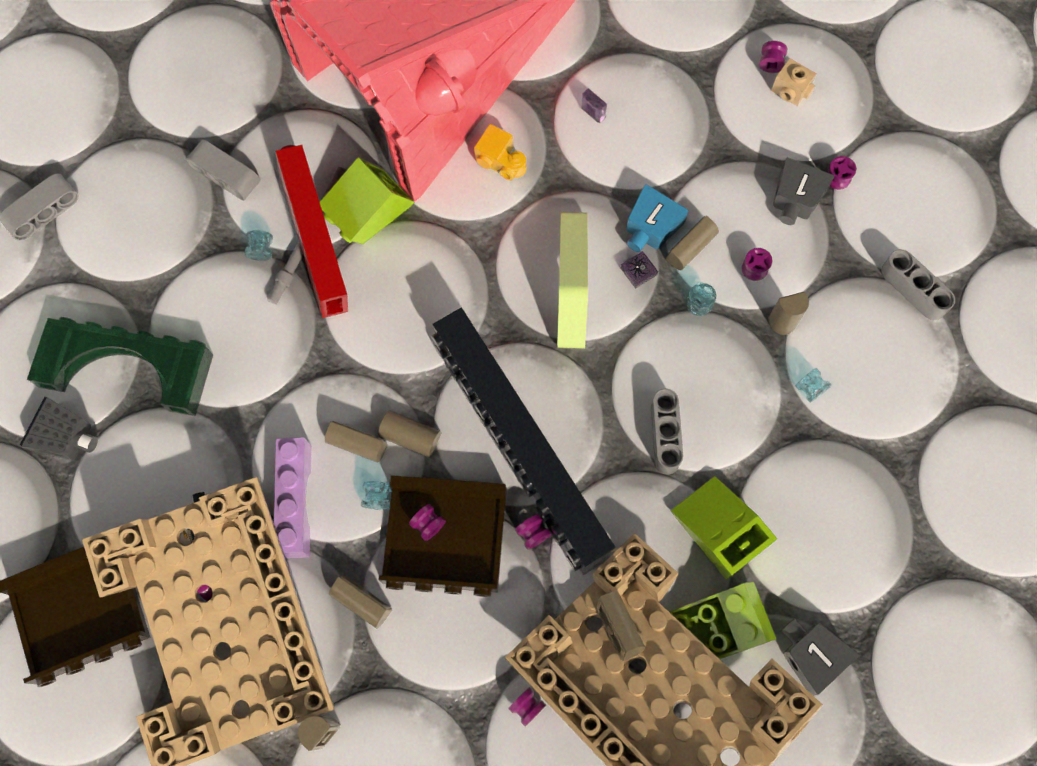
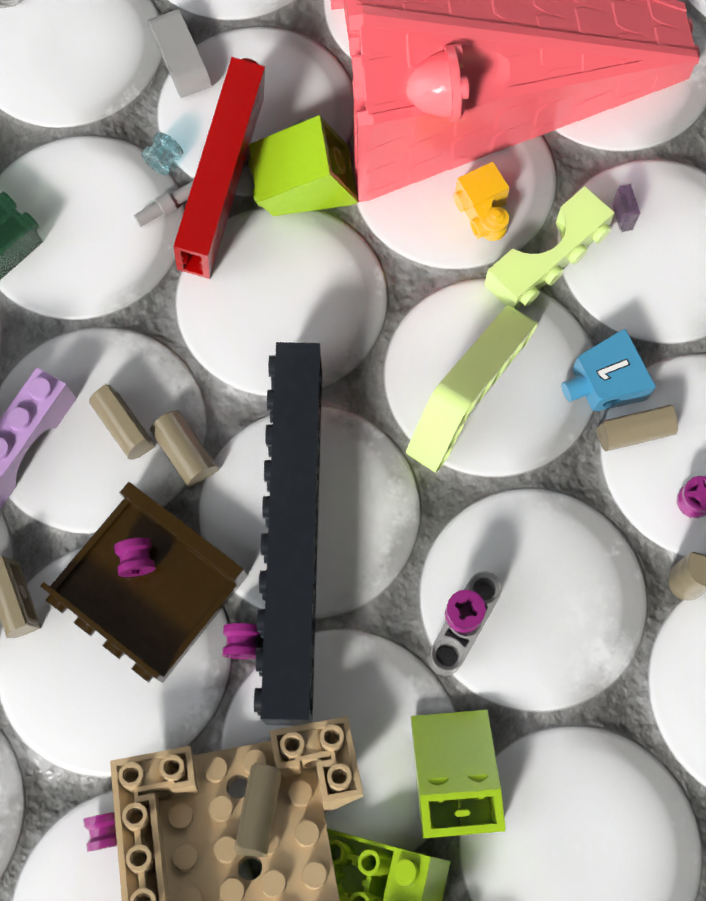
camera: 30 degrees right, 0 degrees up
clear light blue wheel [361,481,391,510] -> none
clear purple tile [620,251,658,289] -> none
clear light blue wheel [686,283,716,316] -> none
clear light blue wheel [795,368,832,403] -> none
none -> magenta wheel [445,590,486,633]
none -> yellowish green arch [484,186,615,310]

